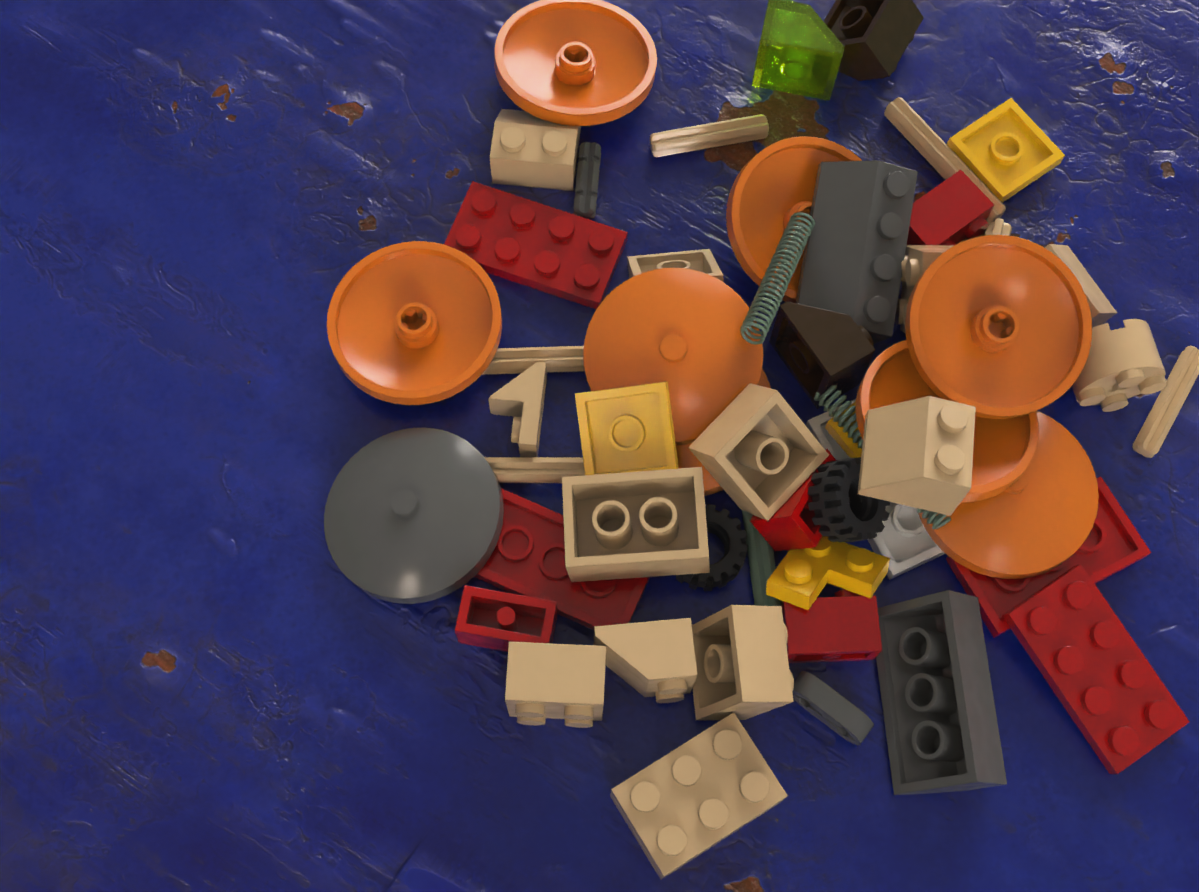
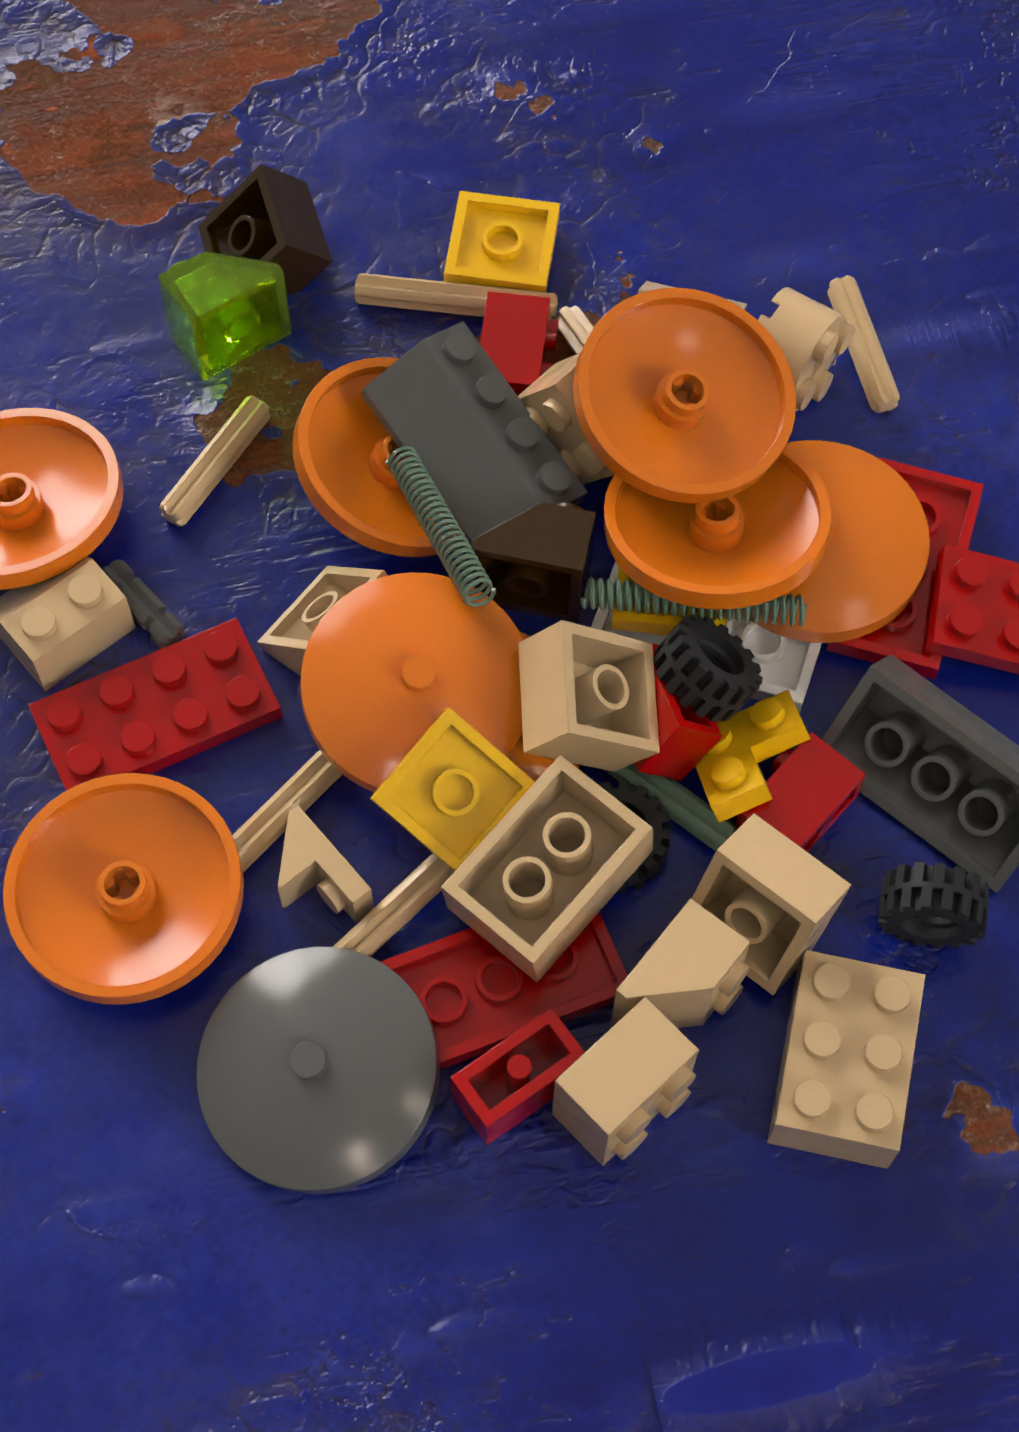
camera: 45 degrees left, 5 degrees down
dark grey beam [792,671,874,745] -> none
tan slope [857,396,976,516] -> none
none -> black tyre [878,862,990,948]

